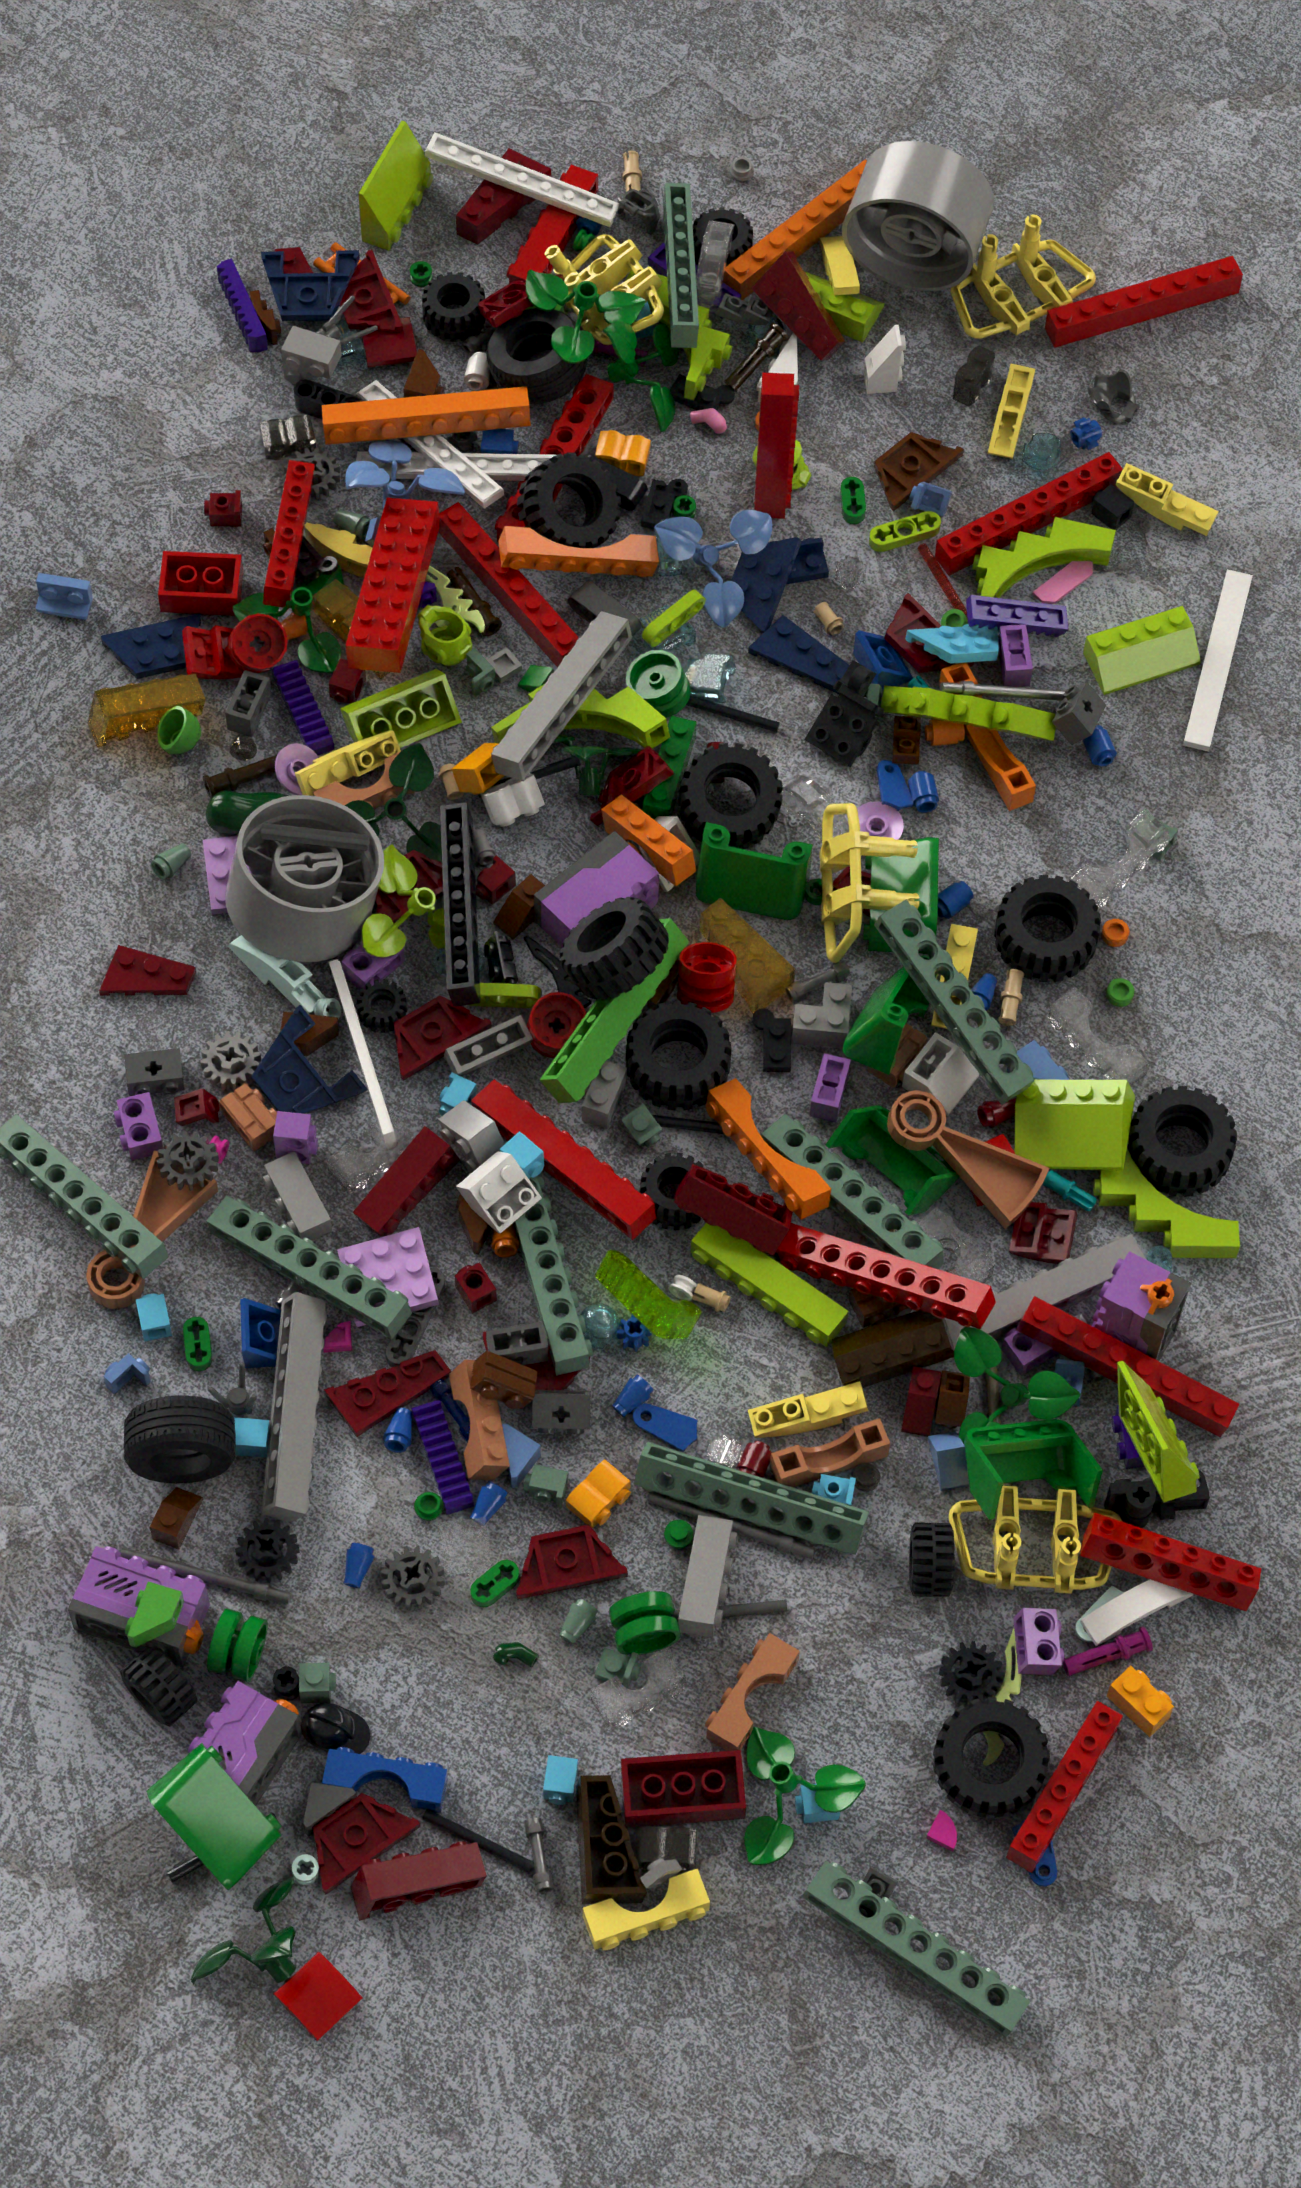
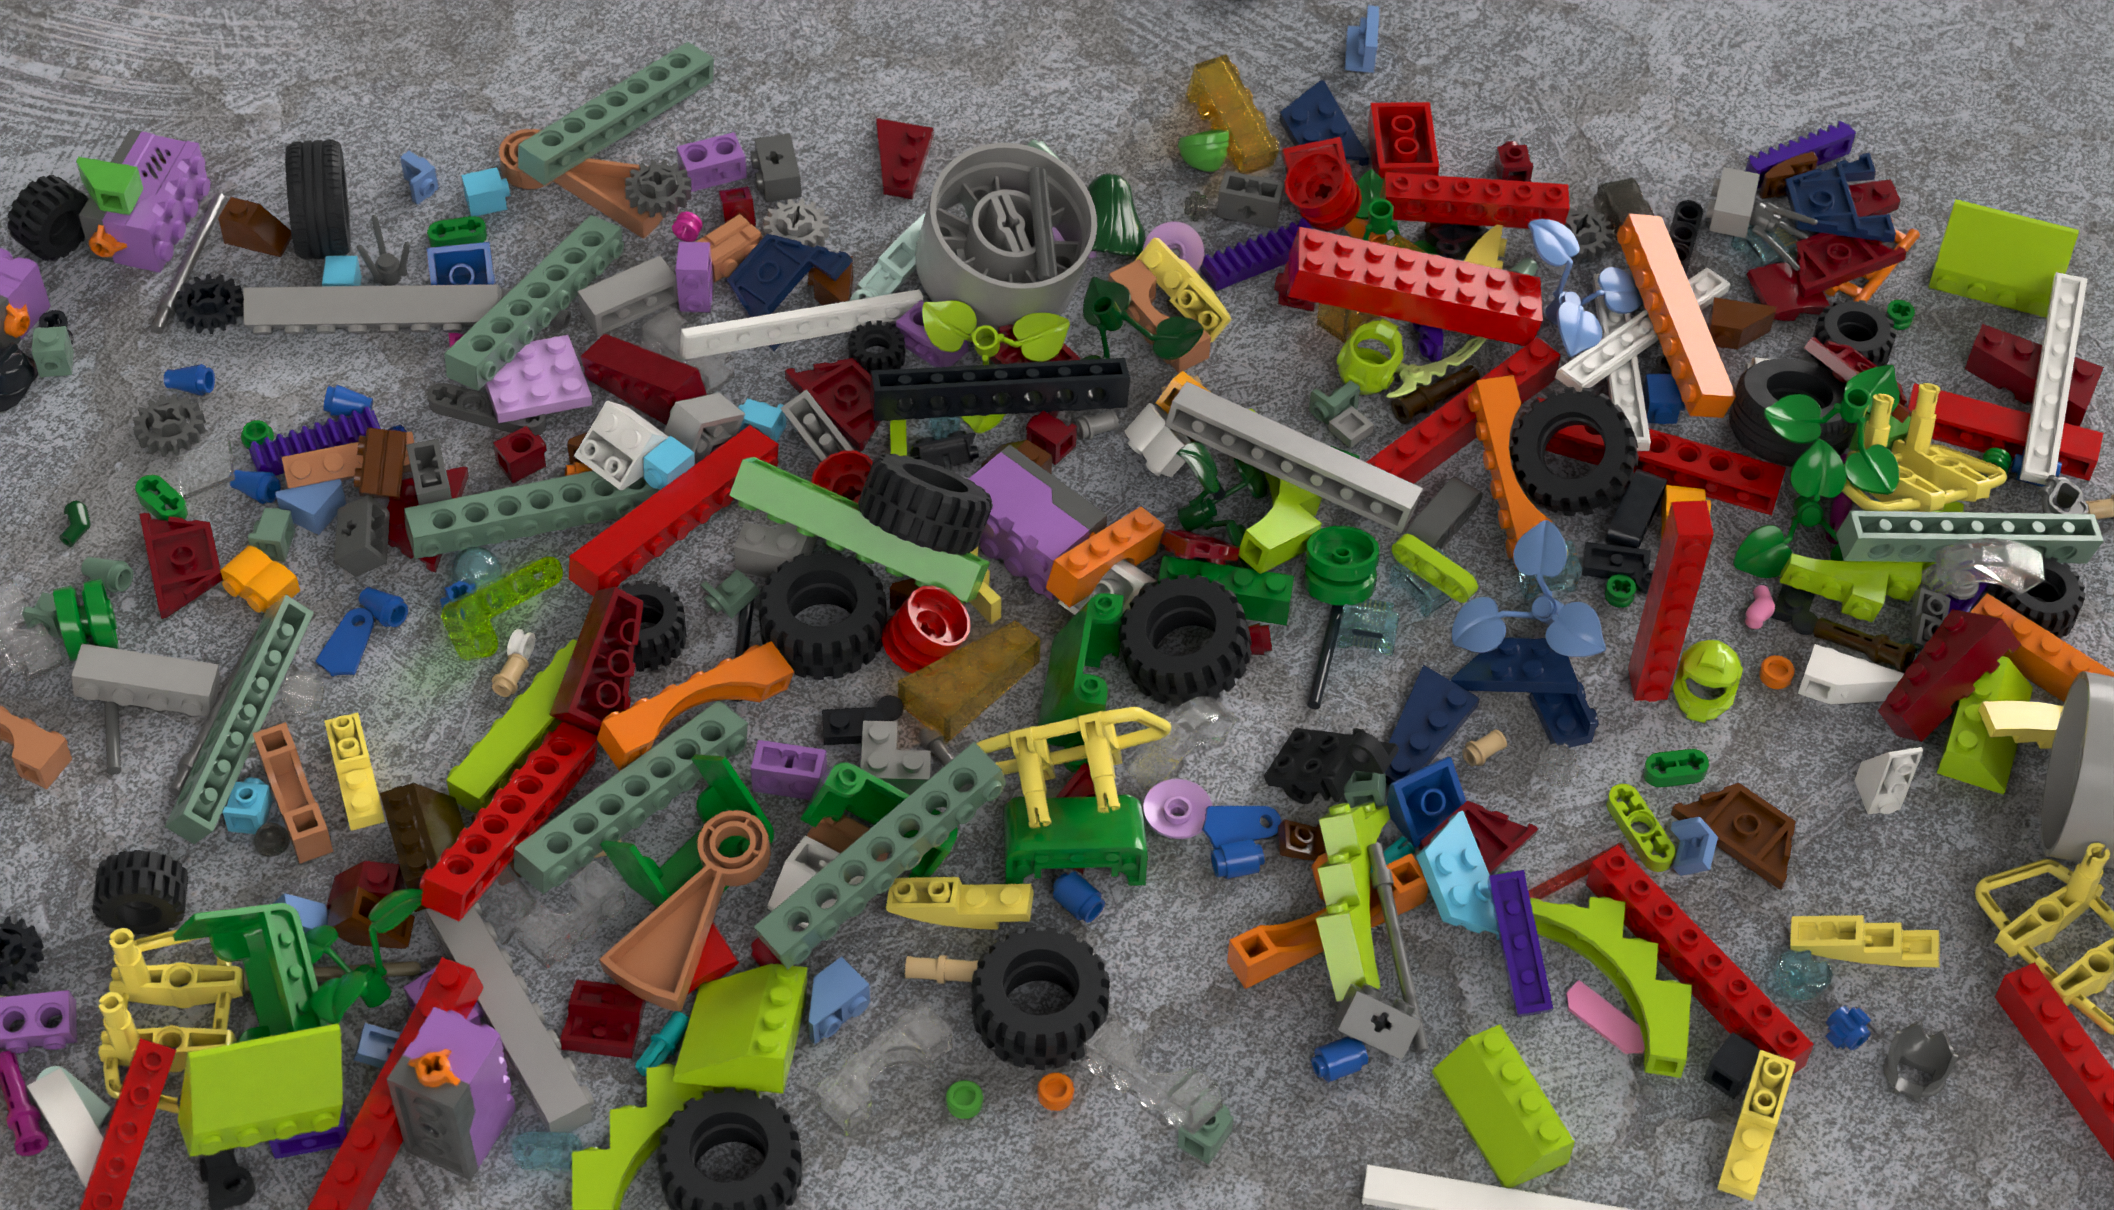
camera: 85 degrees right, 10 degrees down
dark brown pin [203,754,278,798] -> none
green wheel [207,1608,268,1683] -> none
dark red wing [324,1350,452,1437] -> none
lime slope [340,669,462,748] -> none
green plate [664,1520,693,1549] -> none
dark red brick [736,1441,772,1478] -> none
clear smoke brick [952,345,995,407] -> none
blue cone [971,973,997,1010] -> none
medium lavender brick [998,624,1033,687] -> none

